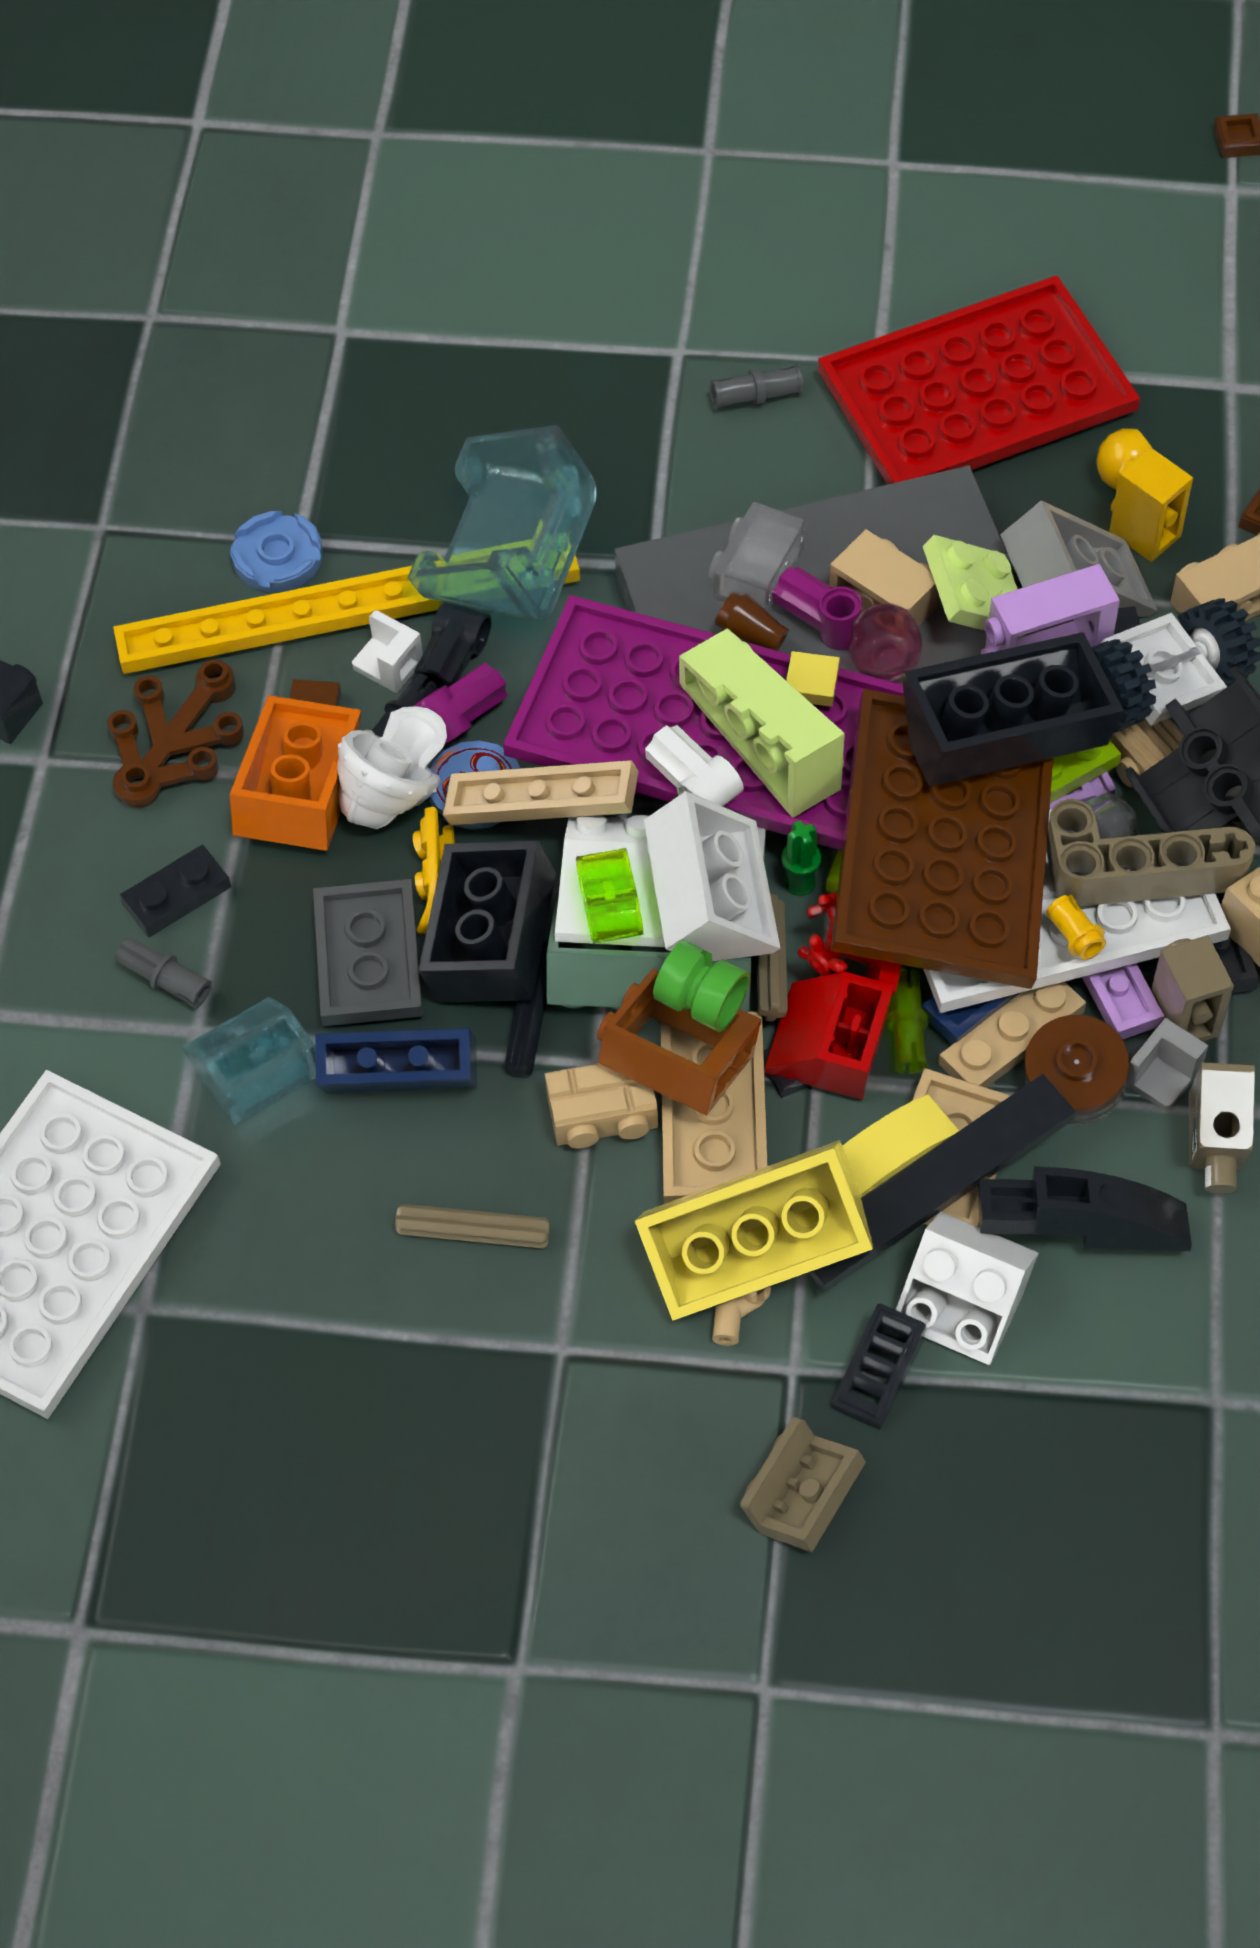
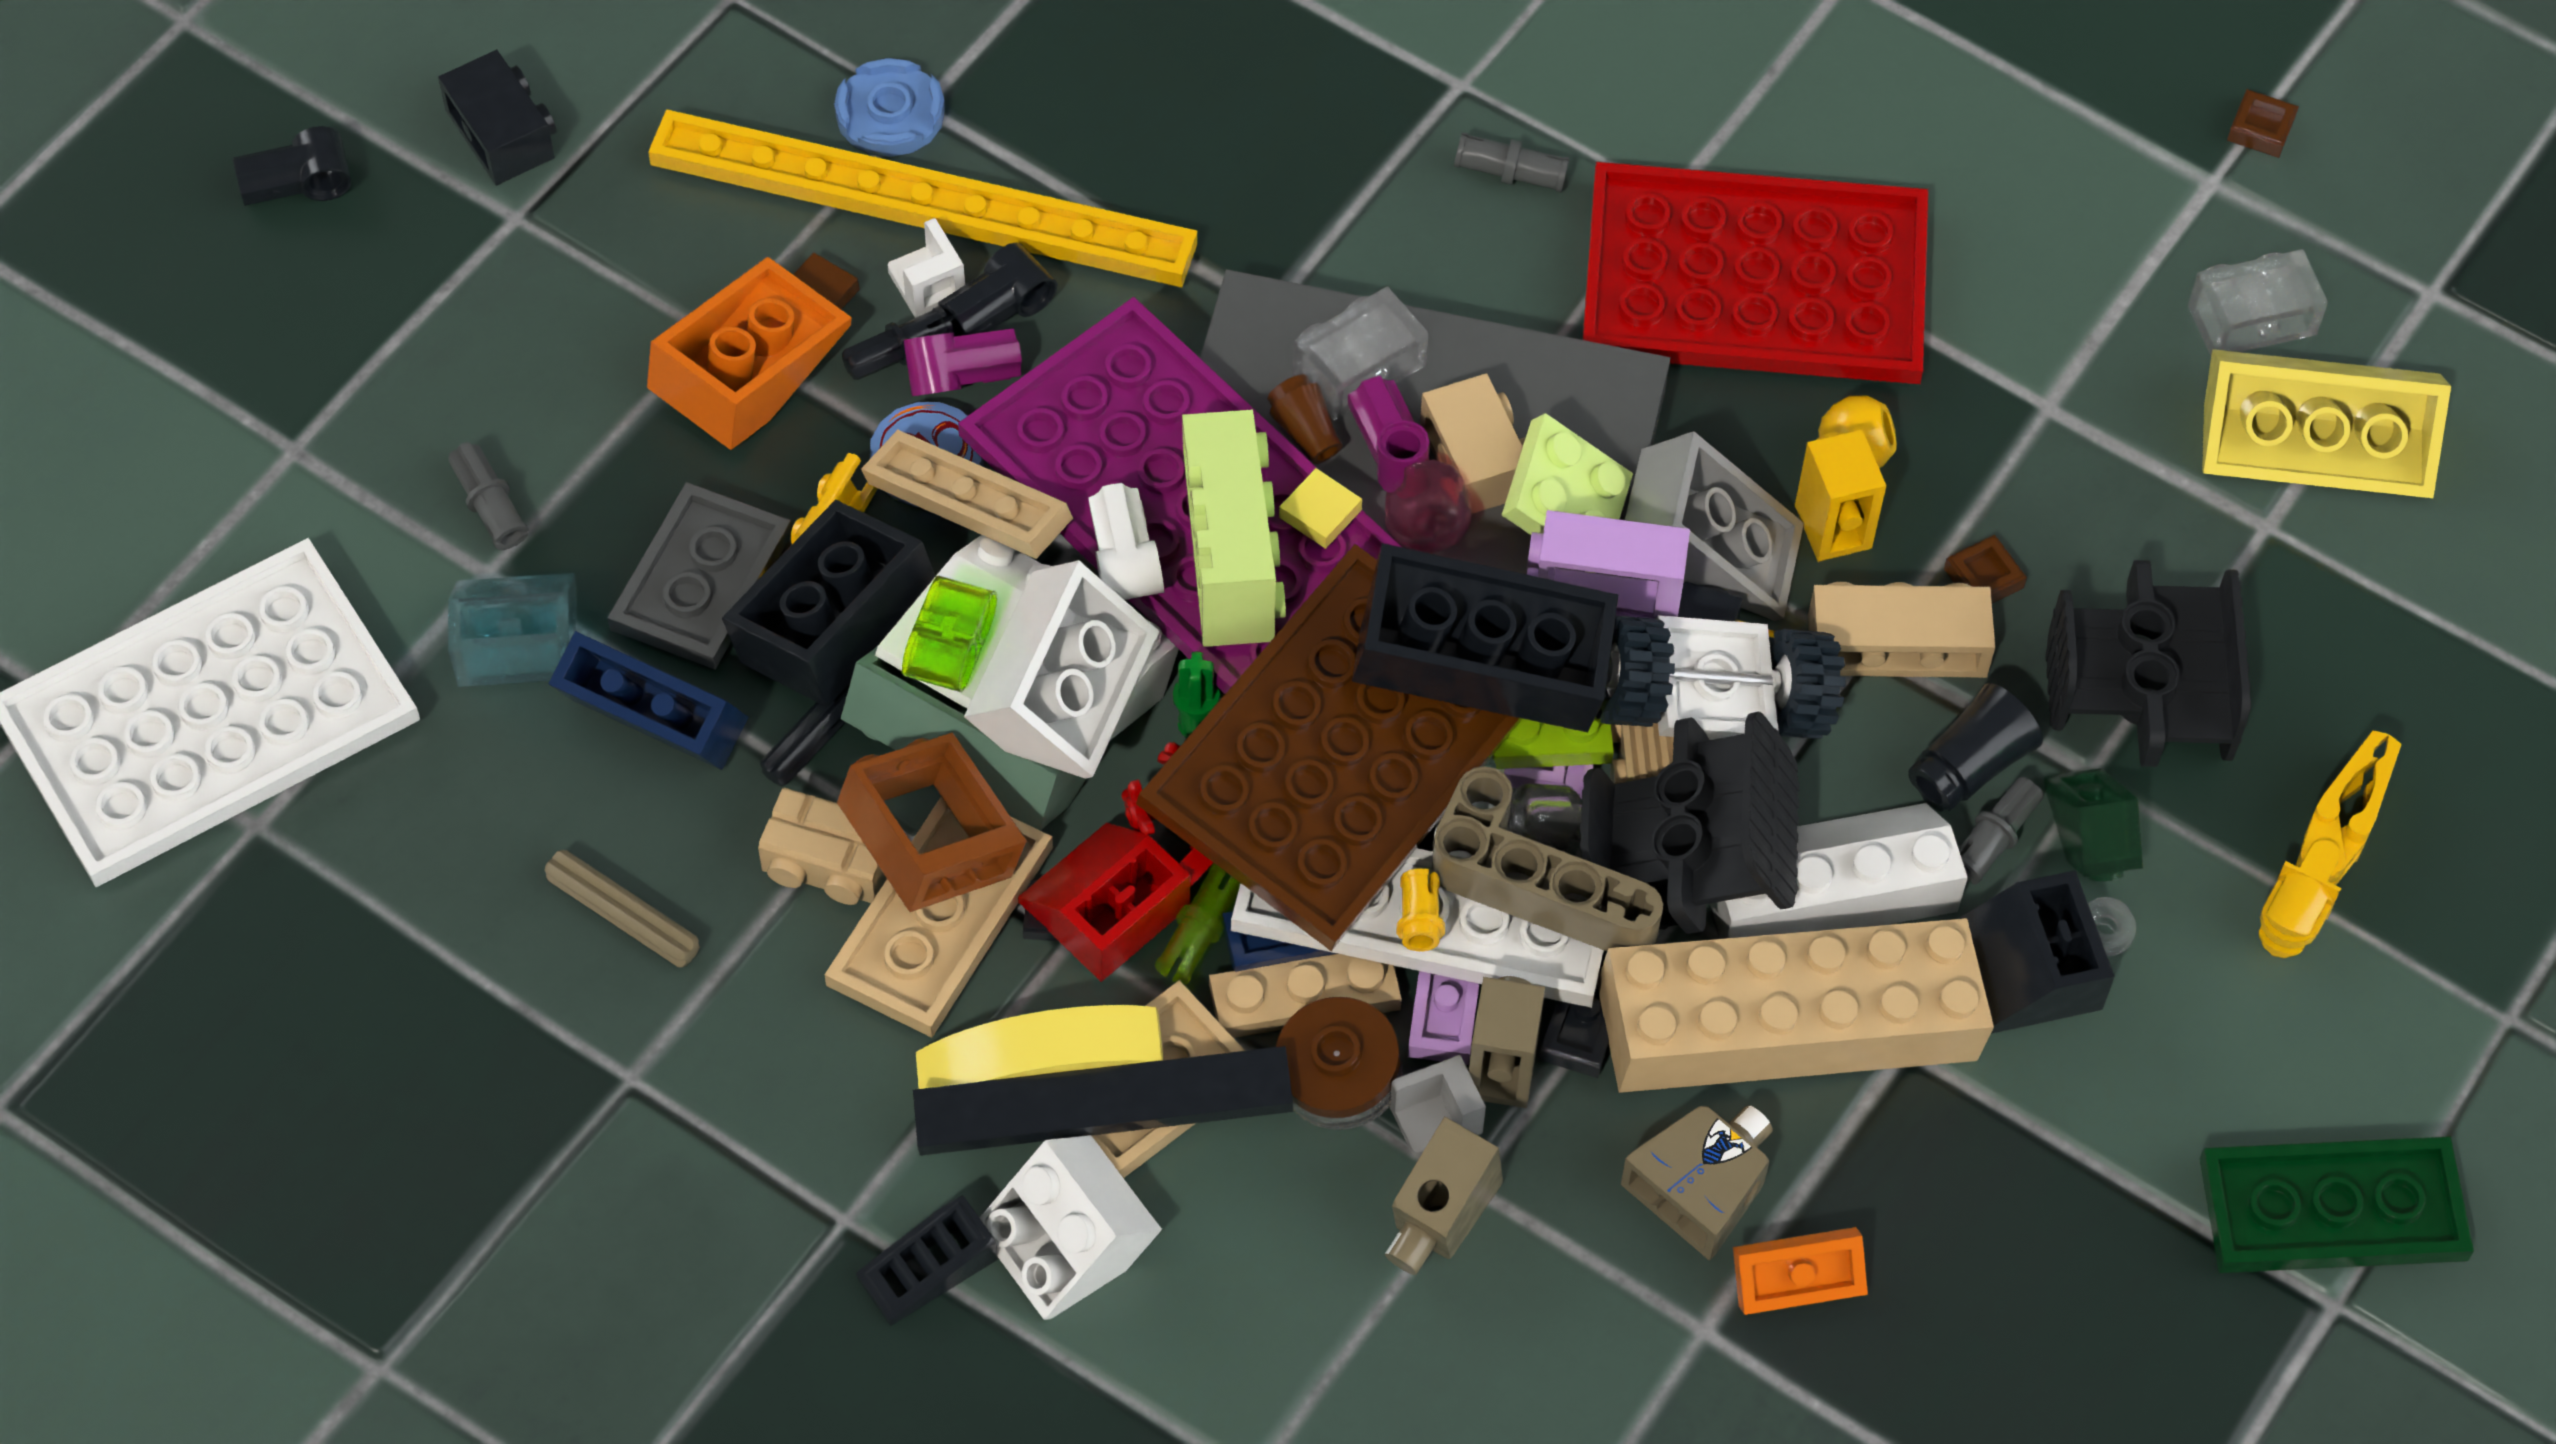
camera: 25 degrees right, 0 degrees up
reddish brown plant [107,659,244,807] -> none
black plate [120,844,231,938] -> none
white head [337,706,447,829] -> none
clear light blue windscreen [407,425,596,621] -> none
light yellow slope [635,1140,873,1321] -> none
bright green wheel [653,940,750,1033] -> none
tan arm [712,1286,771,1346] -> none
dark tan bracket [740,1417,866,1552] -> none
dark tan axle [757,893,788,1021] -> none
black slope [977,1166,1192,1251] -> none

